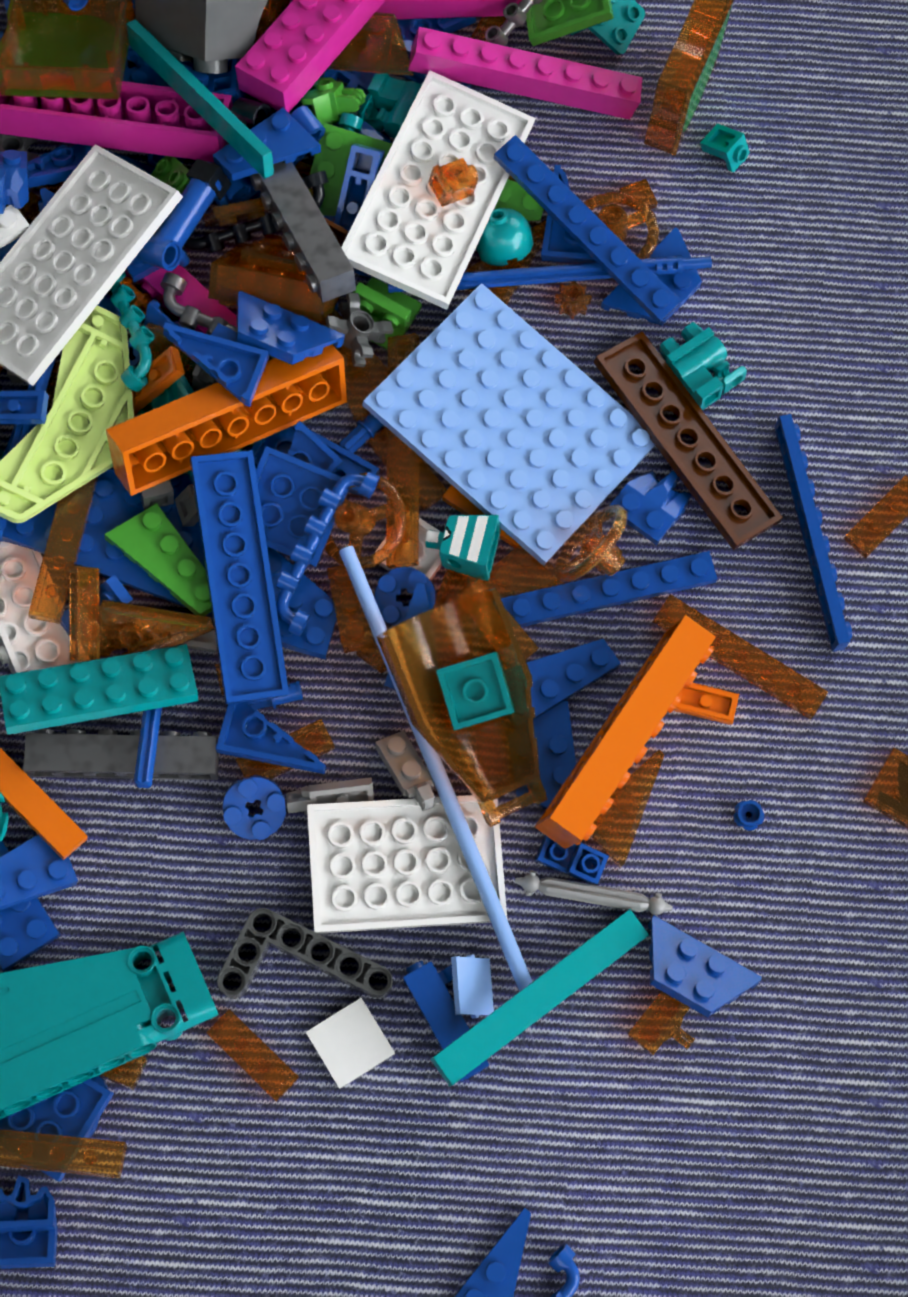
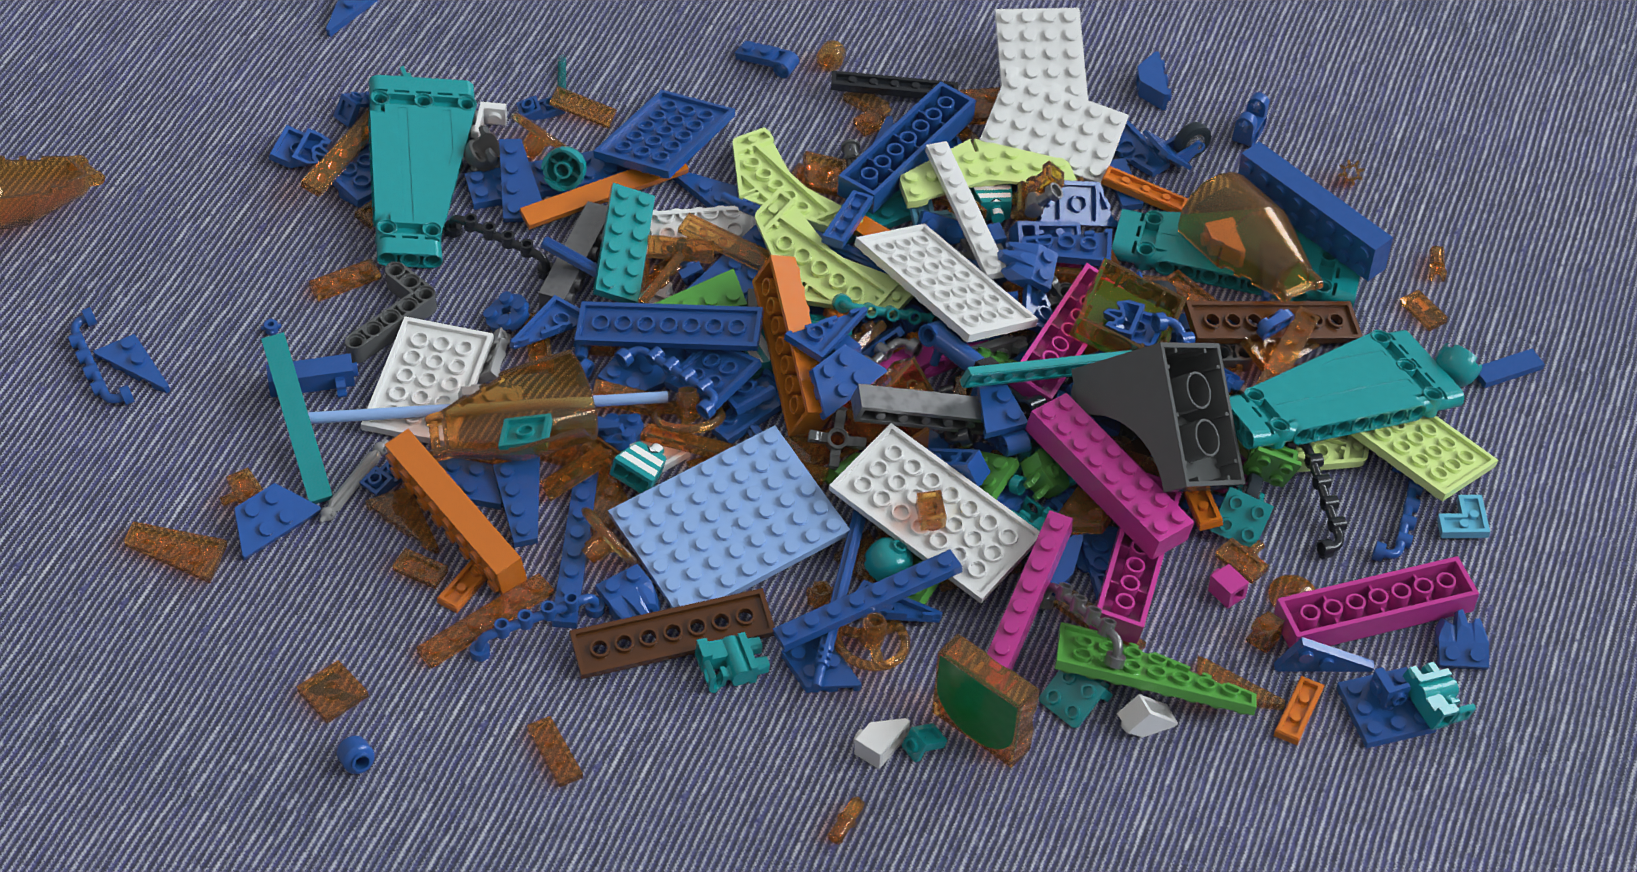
camera: 110 degrees right, 25 degrees down
white tile [306,998,395,1089] -> none
light blue piece [451,954,494,1019] -> none
clear orange tile [619,179,658,209] -> none
blue plate [733,800,764,831] -> none
blue plate [774,414,852,652] -> none
none -> clear orange wing [124,521,227,583]
none -> blue piece [261,319,282,336]
none -> clear orange plate [392,548,448,589]
none -> black bar [444,213,554,280]
none -> blue bar [470,592,605,662]
none -> blue tile [574,358,595,382]
none -> clear orange axle [827,796,865,845]
none -> white slope [853,718,910,769]
none -> blue plate [1103,300,1162,350]

